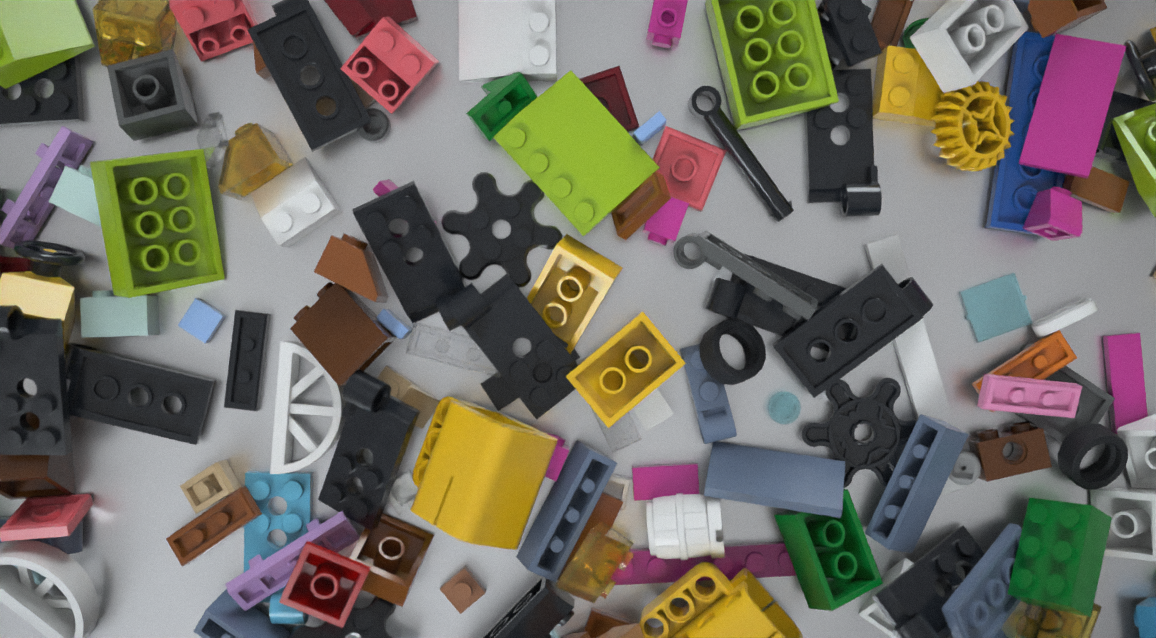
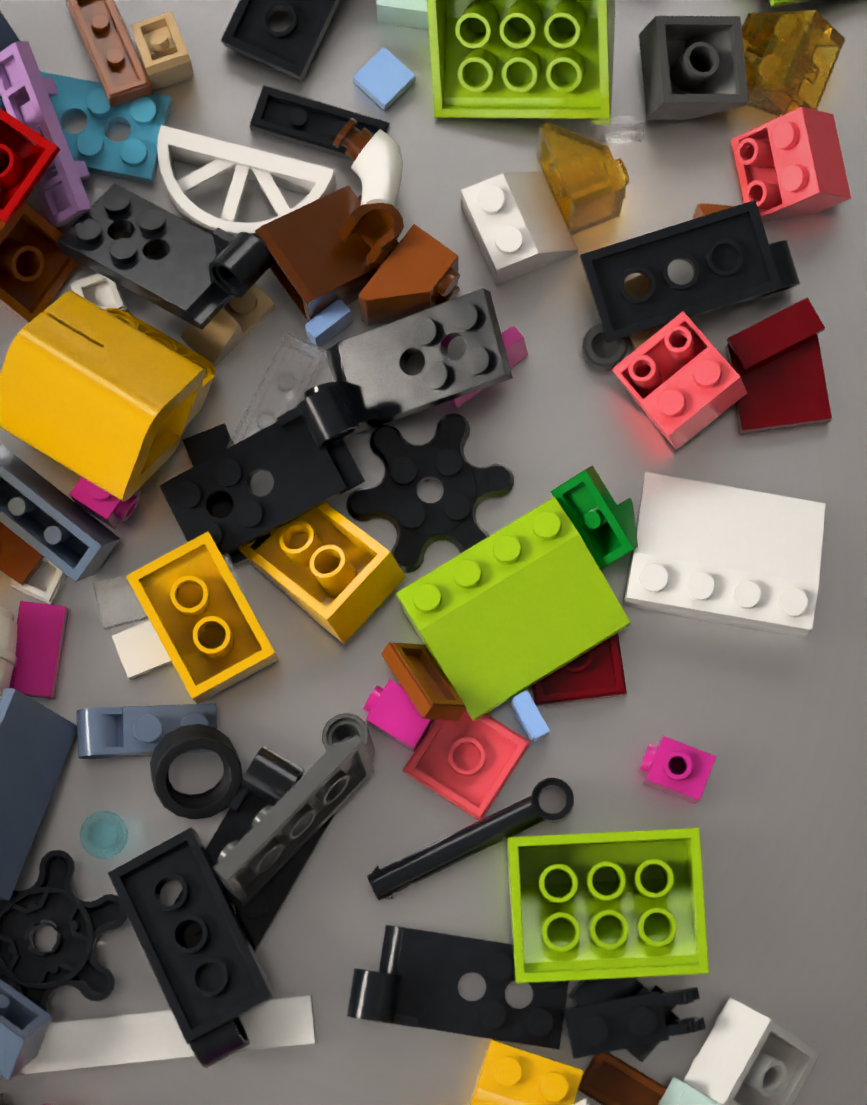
camera: 100 degrees right, 10 degrees down
none -> piece [332,118,404,269]

